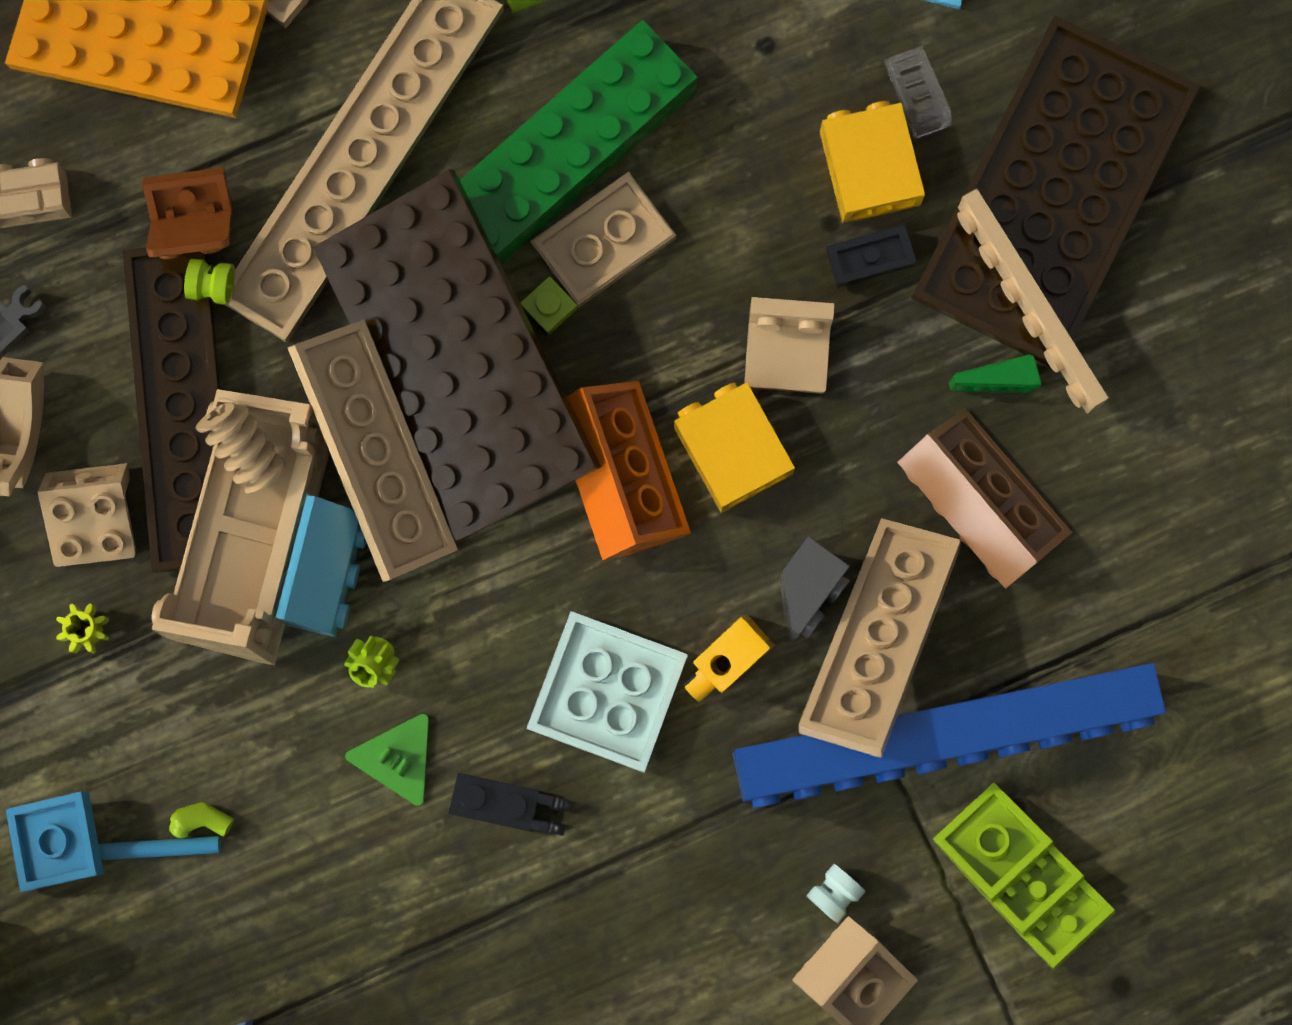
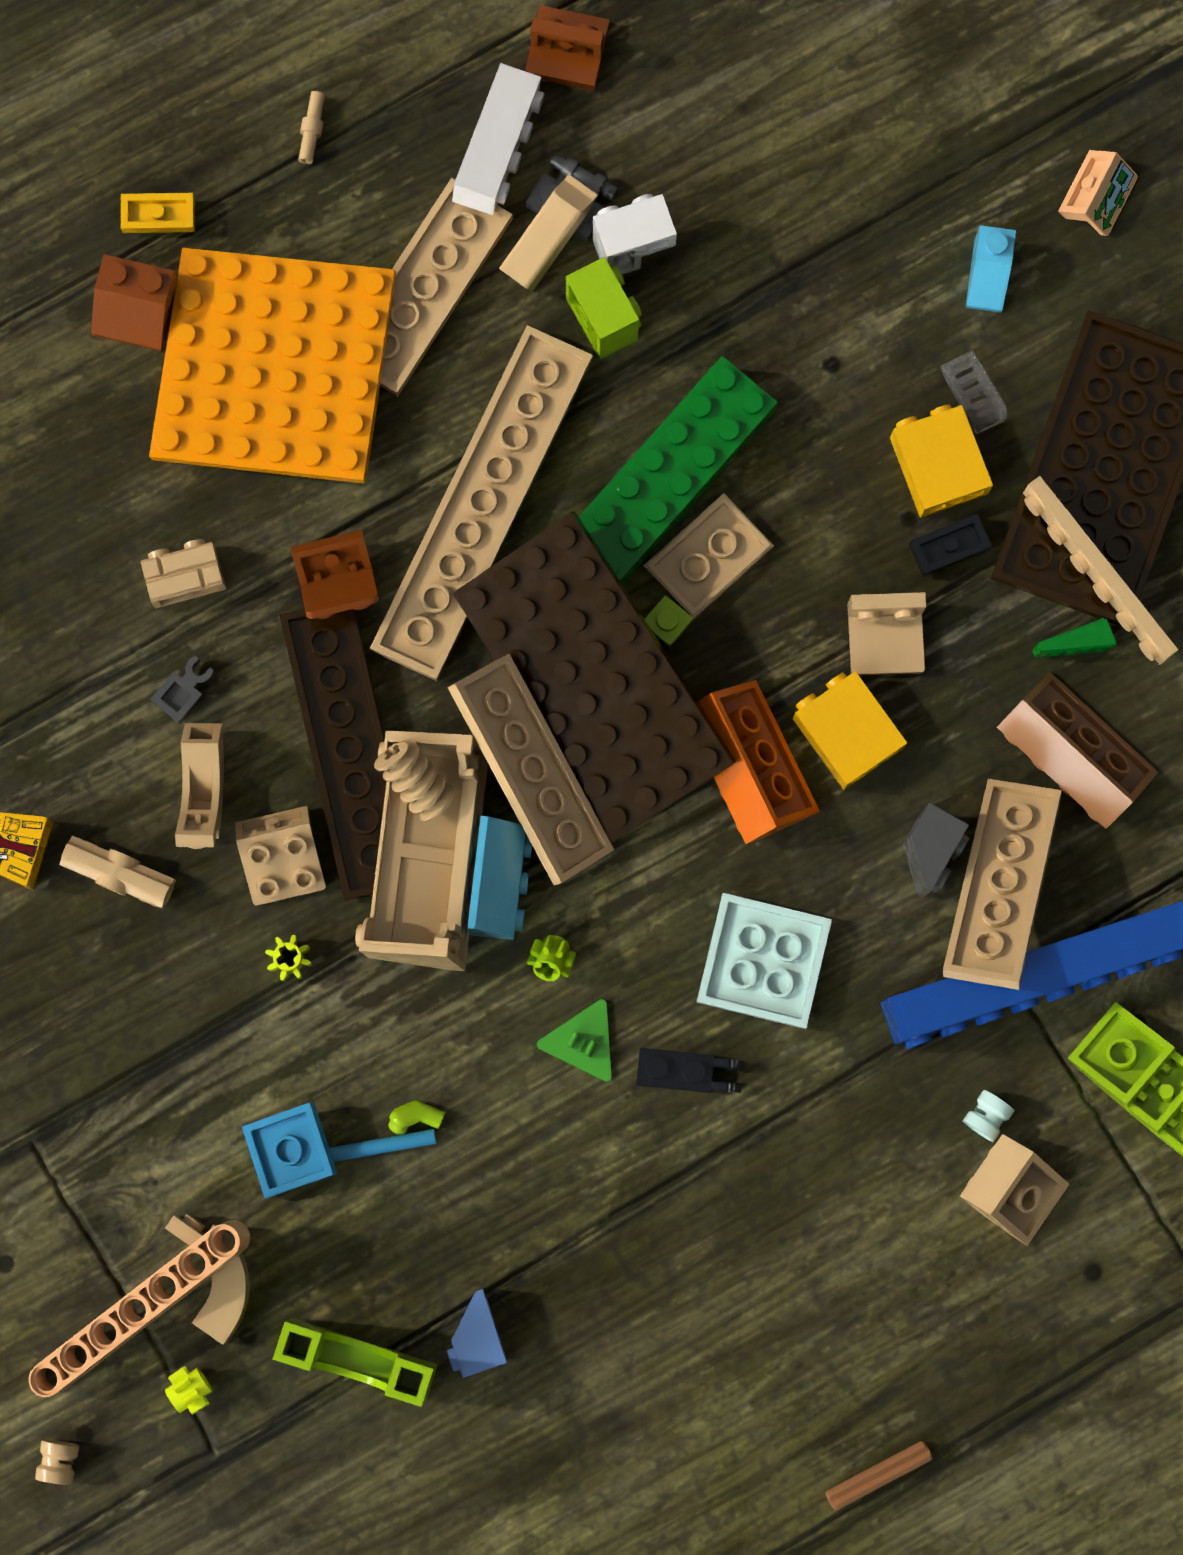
camera: 10 degrees left, 0 degrees up
lime wheel [184,258,235,305] -> none
yellow torso [683,615,775,702] -> none

